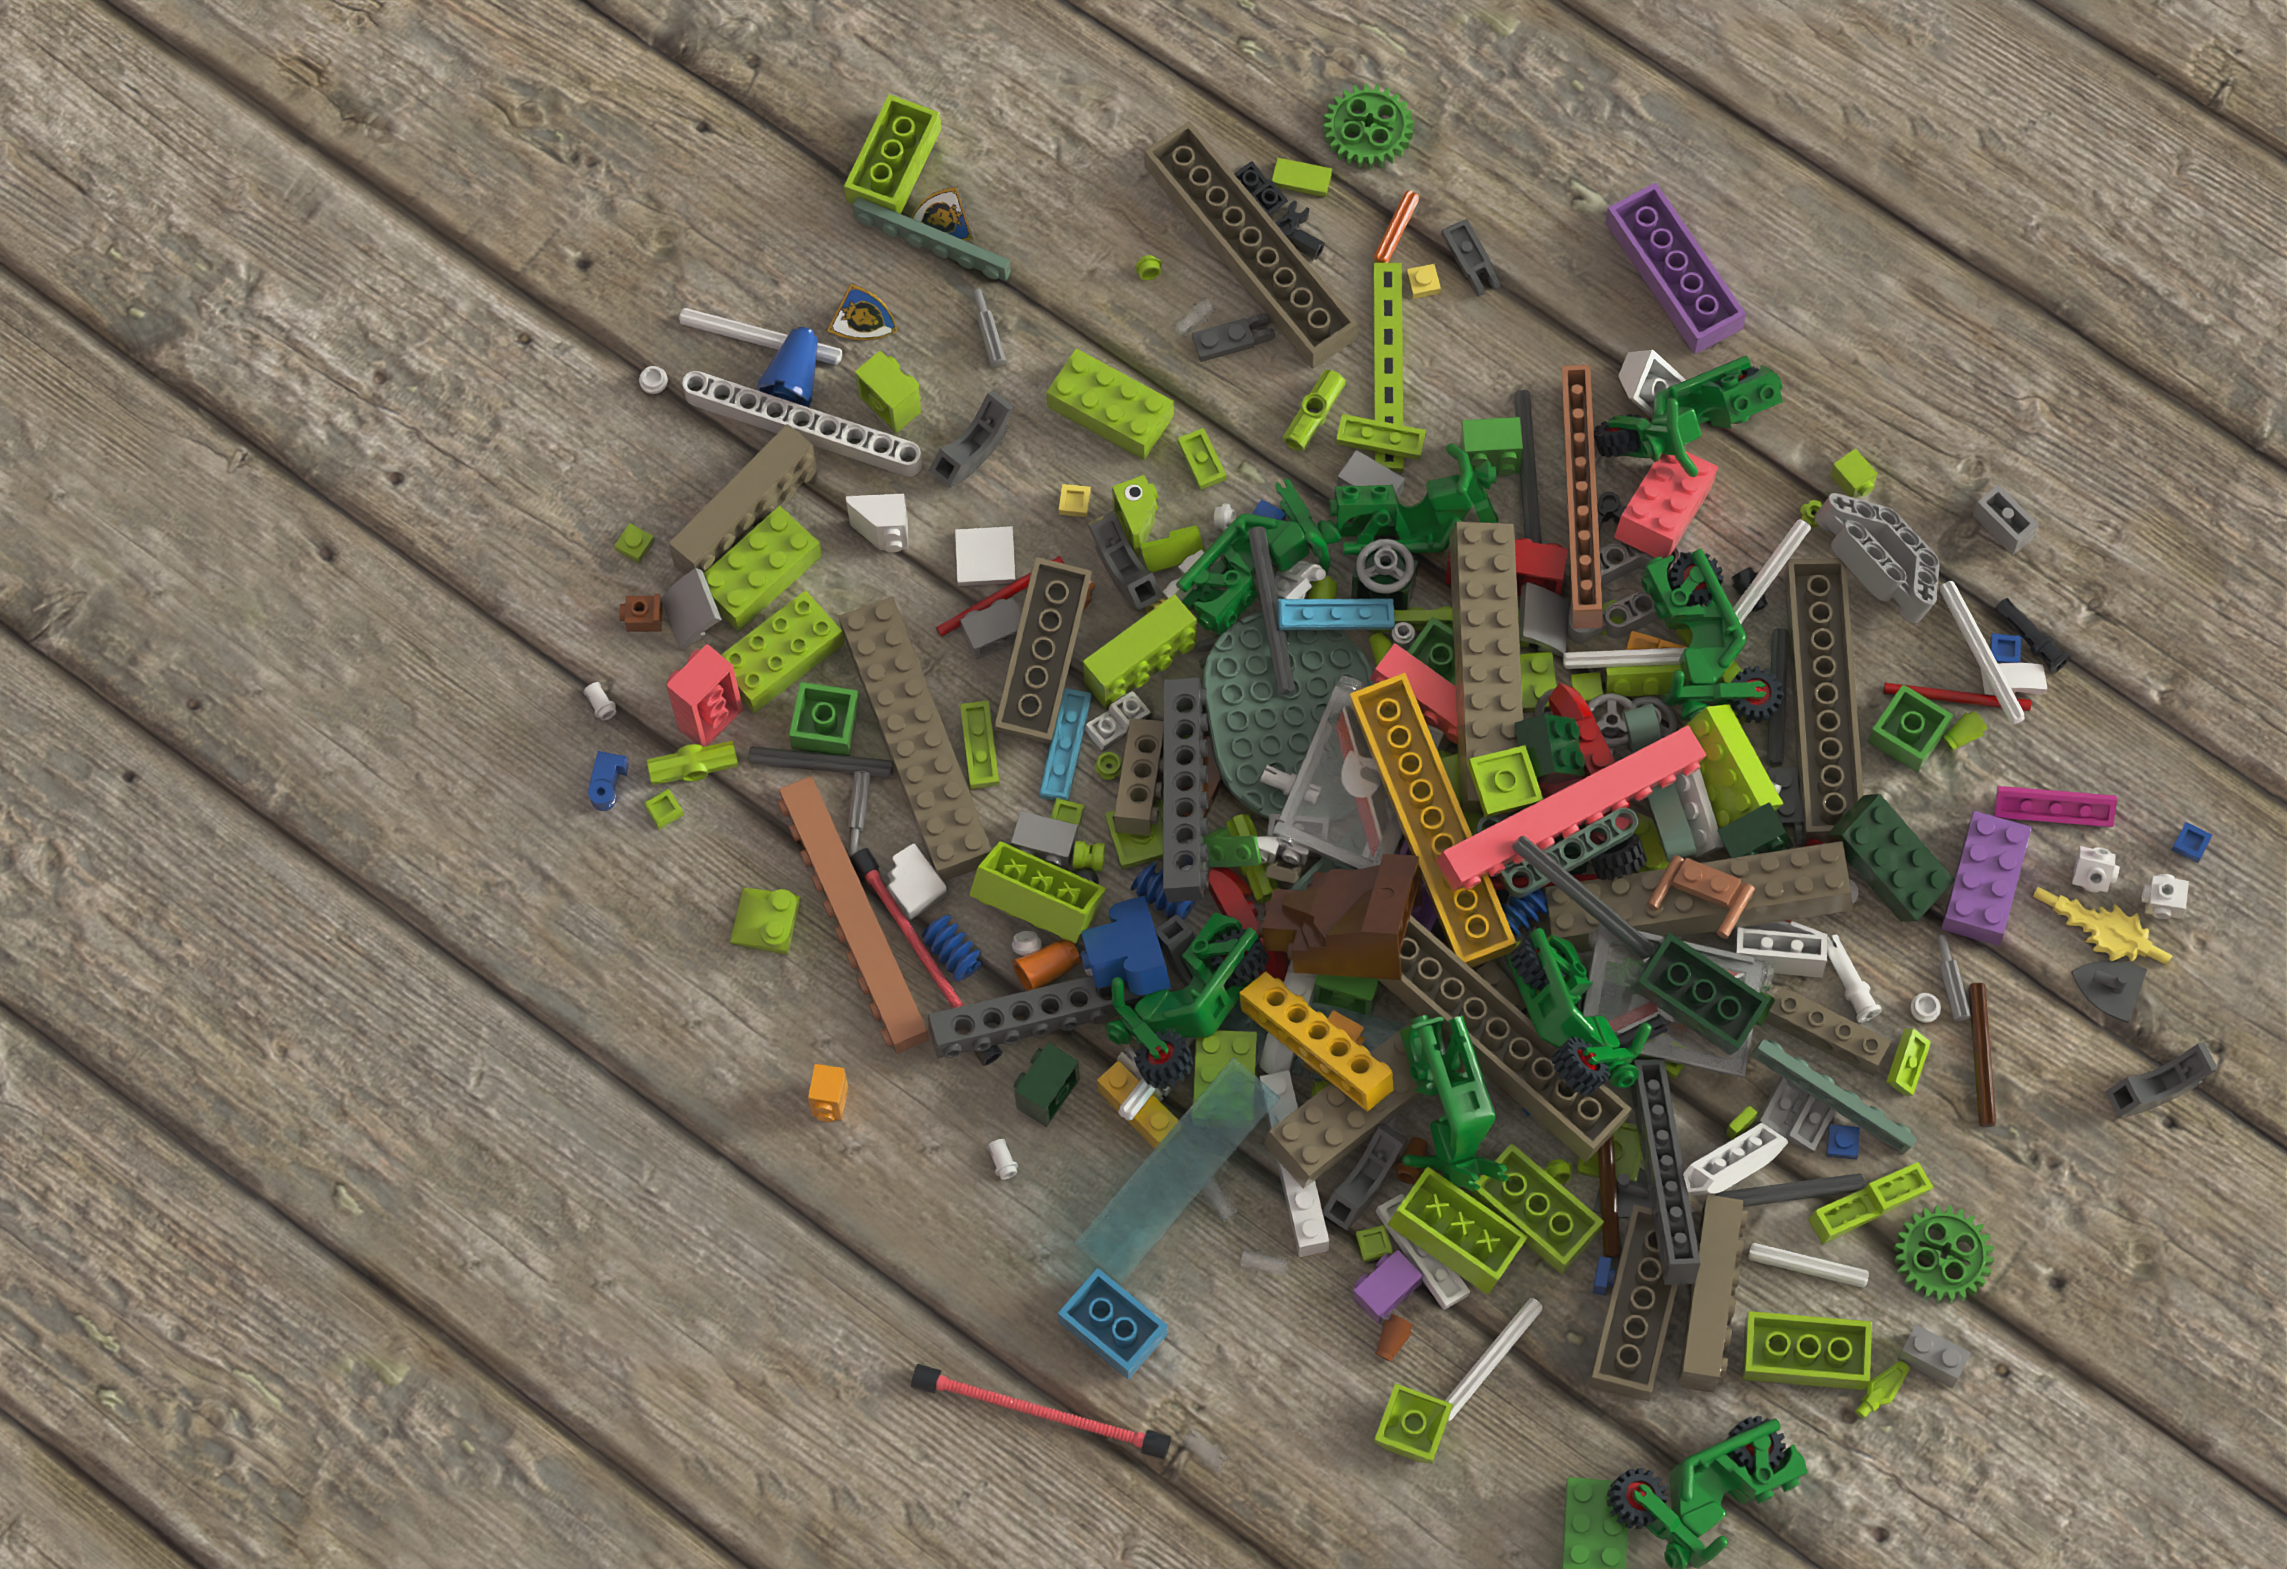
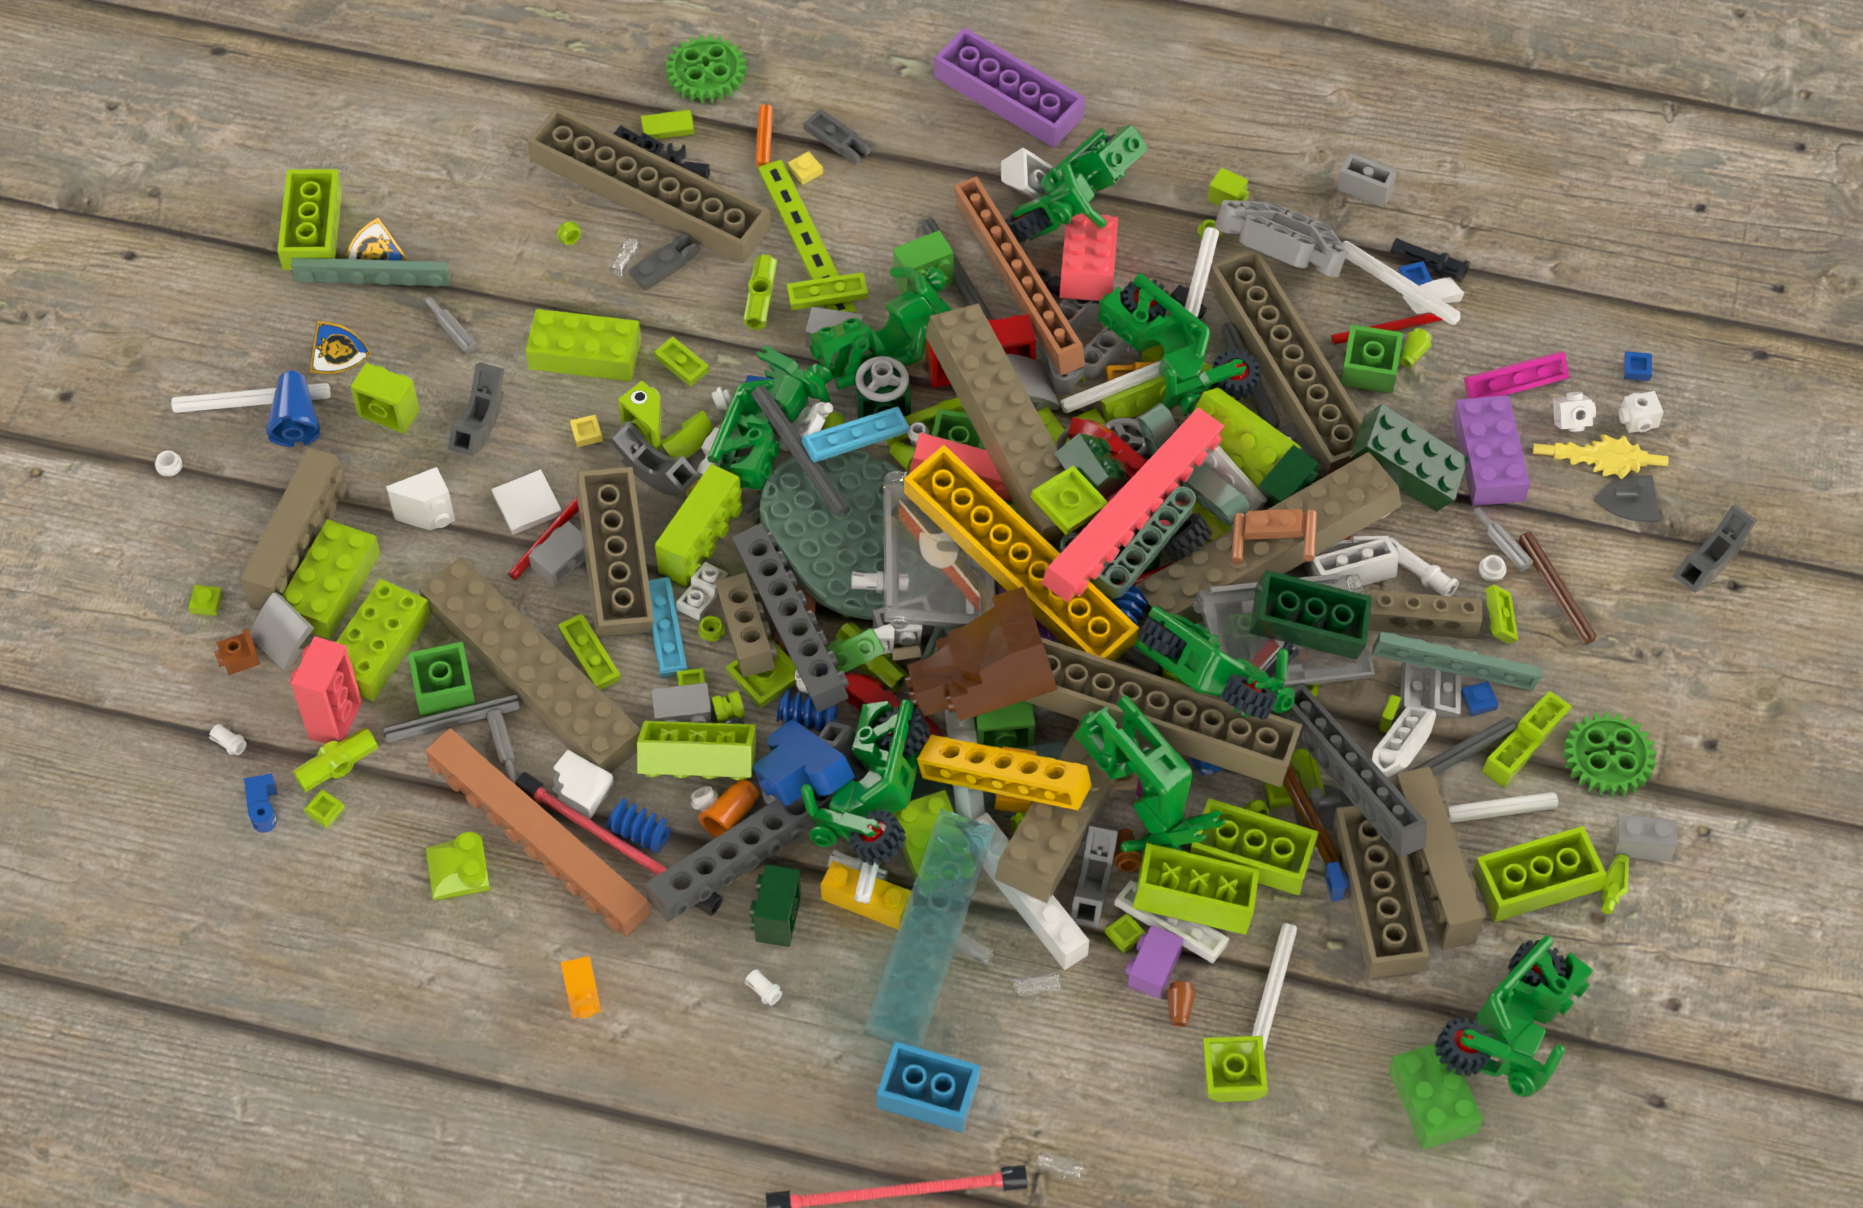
camera: 25 degrees left, 10 degrees down
white beam [682,371,922,477] -> none
dark grey axle [1512,835,1655,959] -> none

